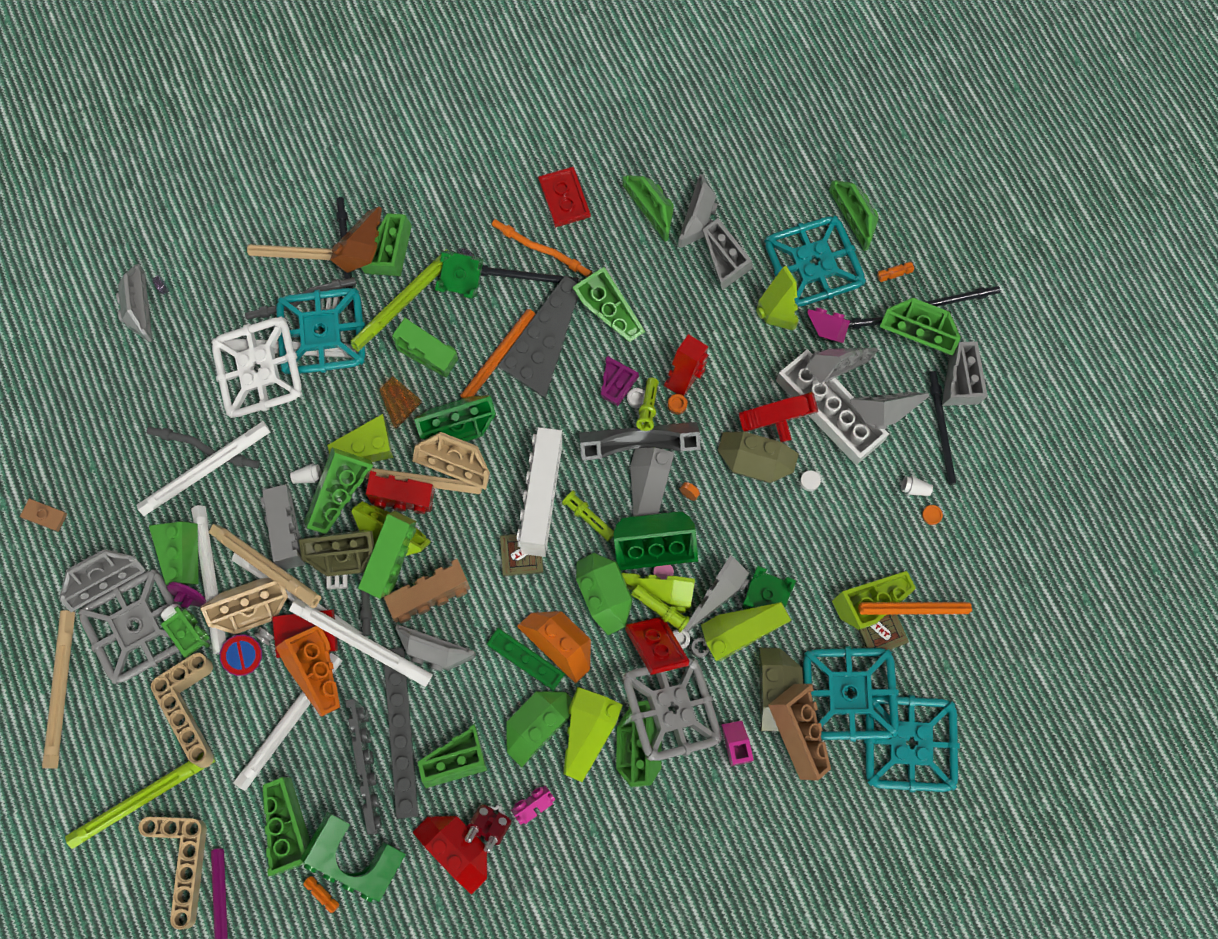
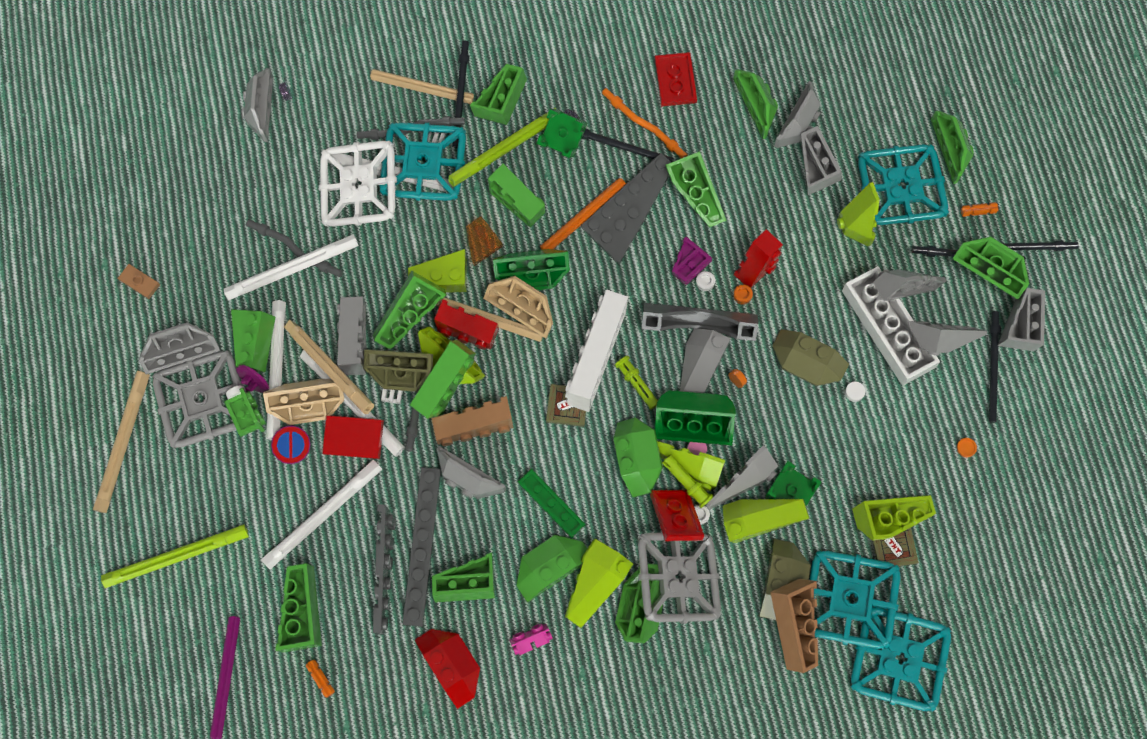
camera: 15 degrees right, 0 degrees up
tan beam [138,817,207,930] -> none
tan beam [151,653,214,768] -> none
light grey bush [254,627,274,646] -> none
orange wedge [276,626,340,717] -> none
white piece [289,599,433,687] -> none
white cone [290,463,322,484] -> none
green arch [300,811,406,902] -> none
dark orange wedge [330,206,382,273] -> none
dark red piece [465,804,511,853] -> none
orange wedge [517,611,591,684] -> none
lime pin [636,378,659,431] -> none
light grey bush [691,638,710,658] -> none
dark pink slope [721,721,754,767] -> none
red piece [739,392,819,442] -> none
dark pink slope [808,307,850,343] -> none
orange axle [858,602,972,615] -> none
white cone [901,475,933,496] -> none

